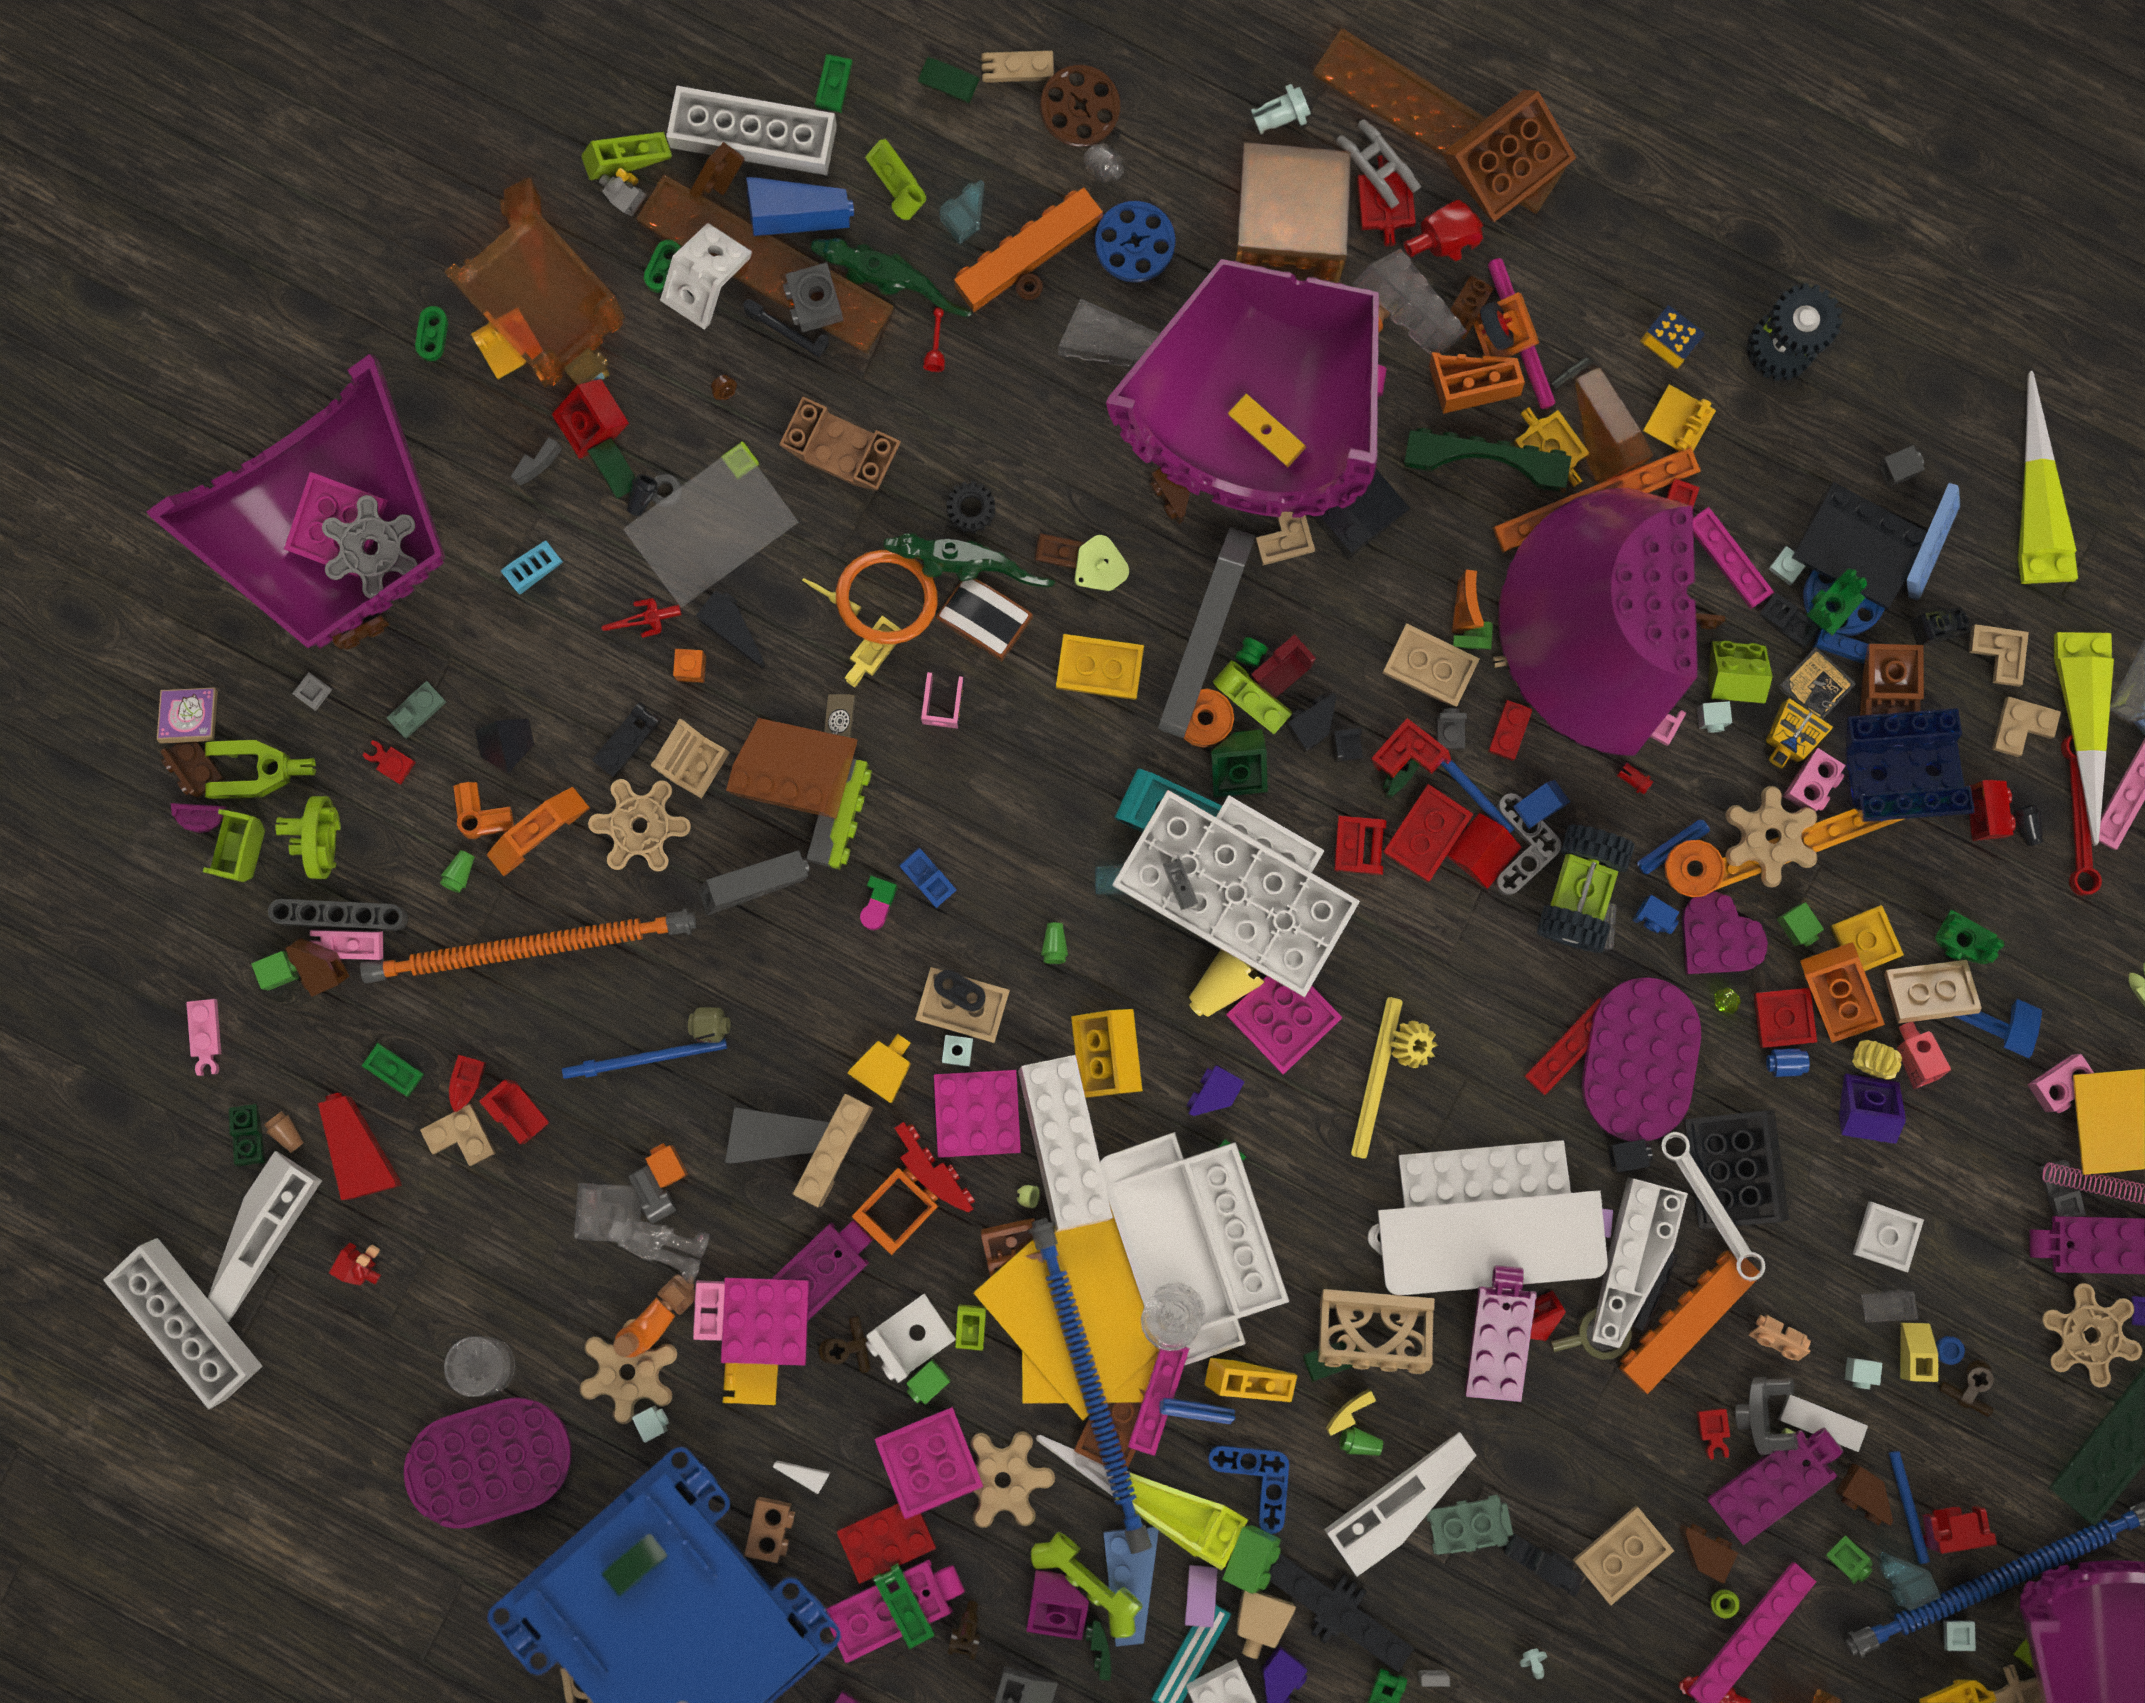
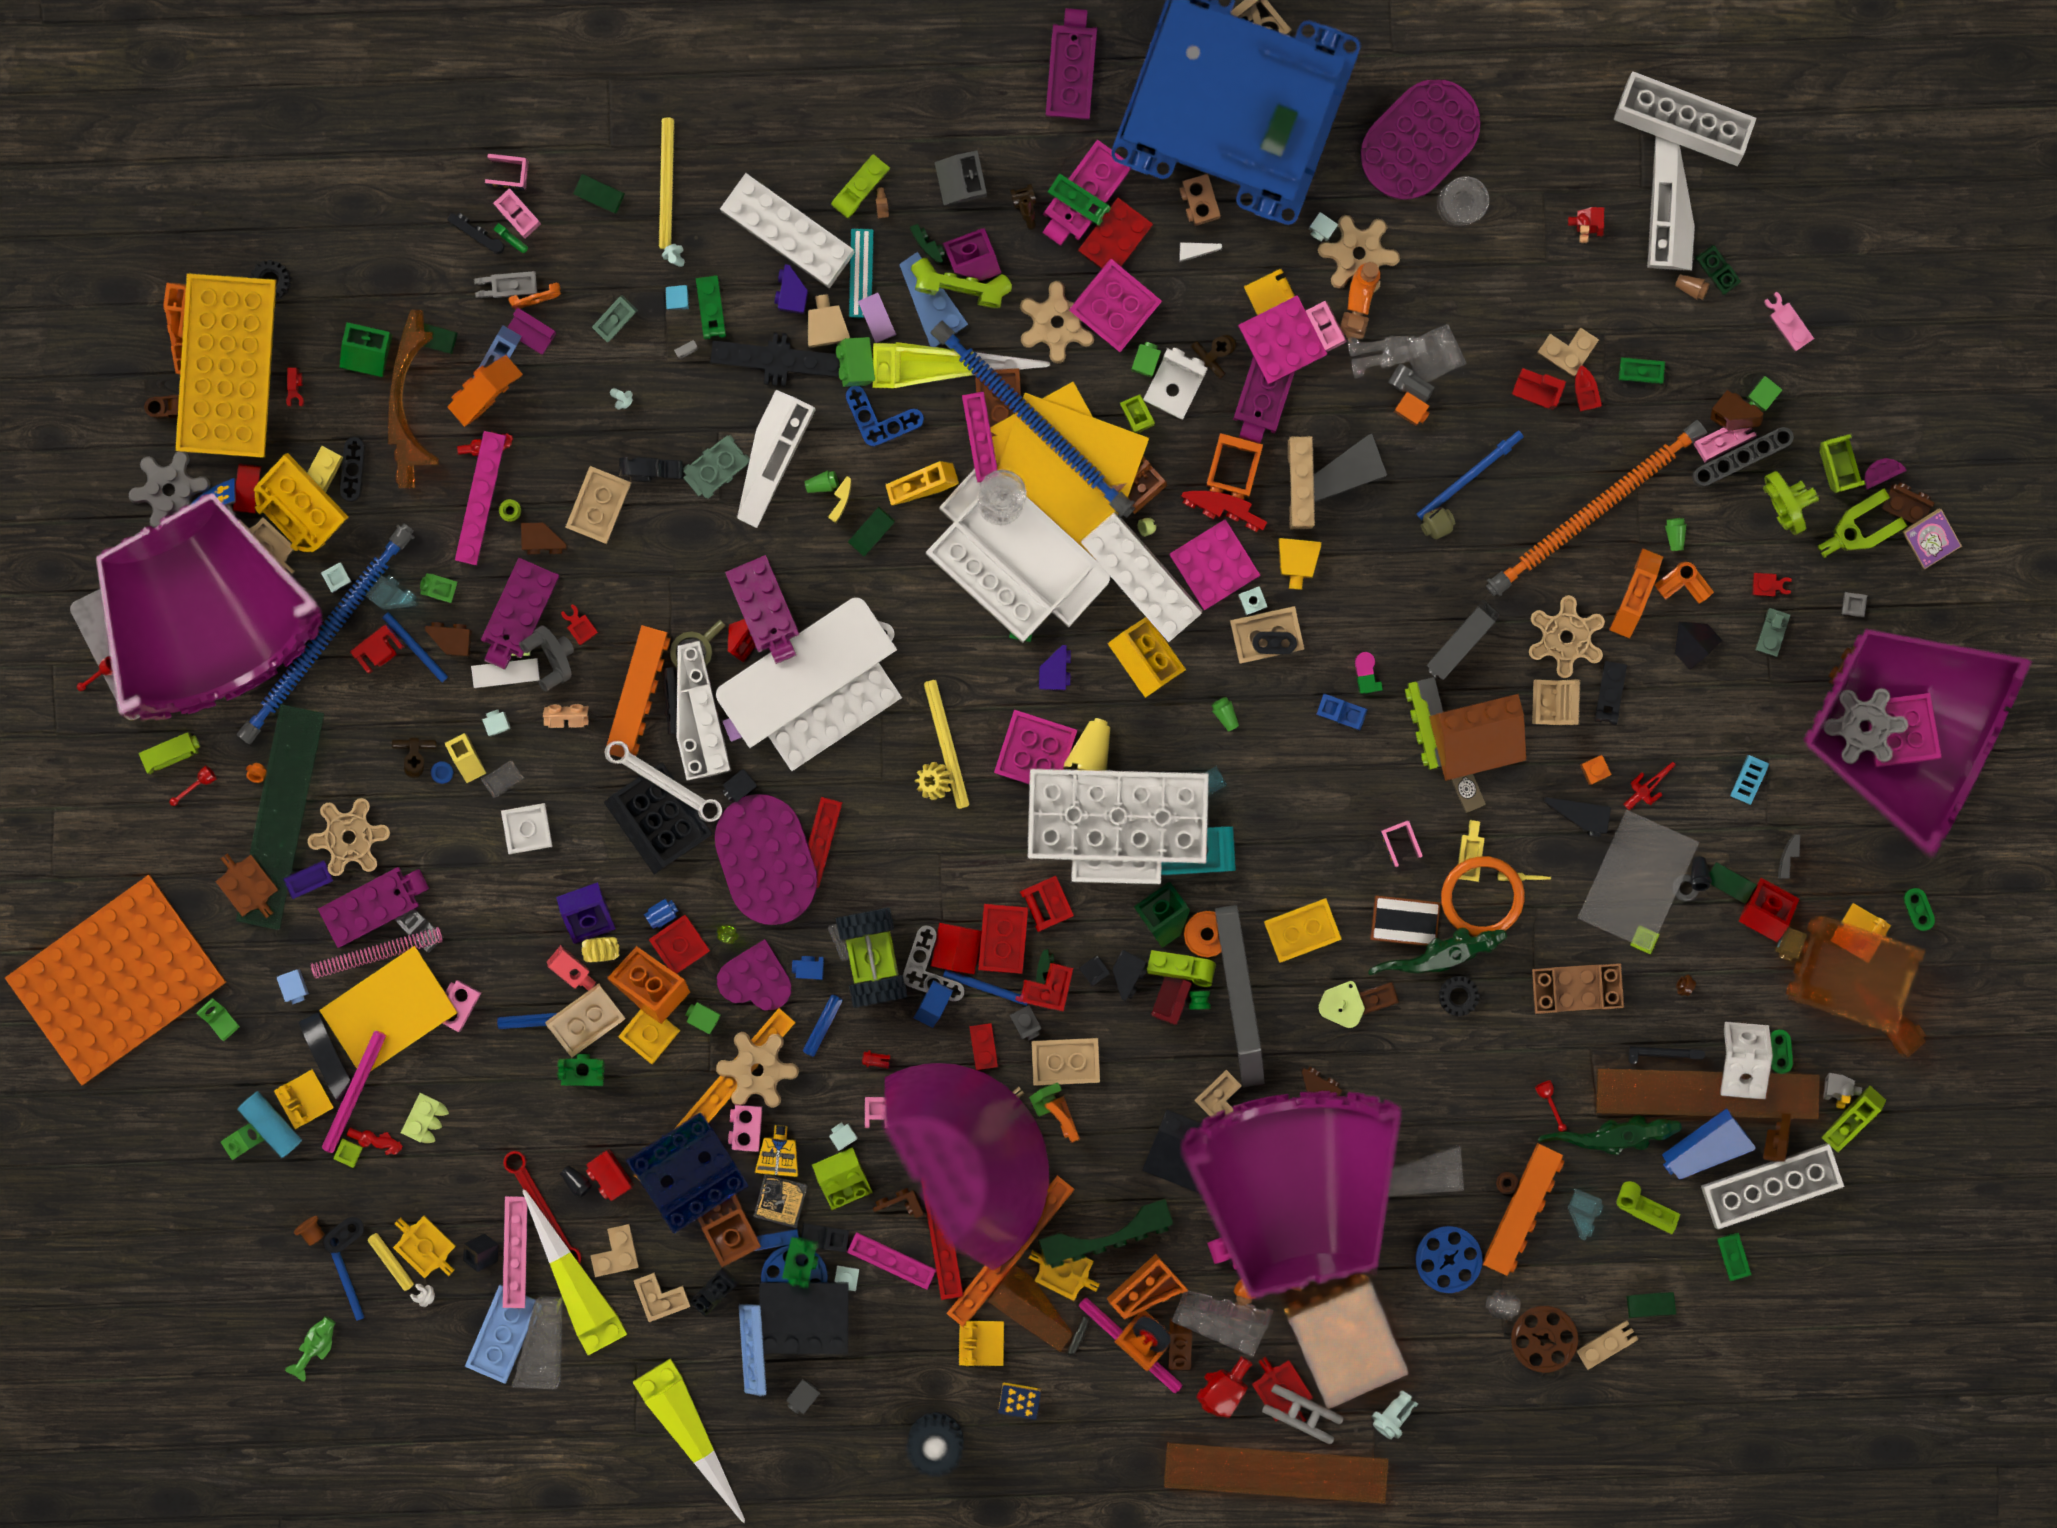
camera: 155 degrees right, 5 degrees up
red slope [318,1092,402,1200] -> none
dark grey brick [783,263,844,332] -> none
blue axle [1159,1398,1236,1424] -> none
dark grey bar [1163,858,1198,911] -> none
yellow tile [1228,394,1306,468] -> none
tan fence [1318,1289,1434,1374] -> none
dark orange slope [1442,90,1576,222] -> none
orange wheel [1664,840,1725,897] -> none
blue slope [2004,999,2042,1058] -> none

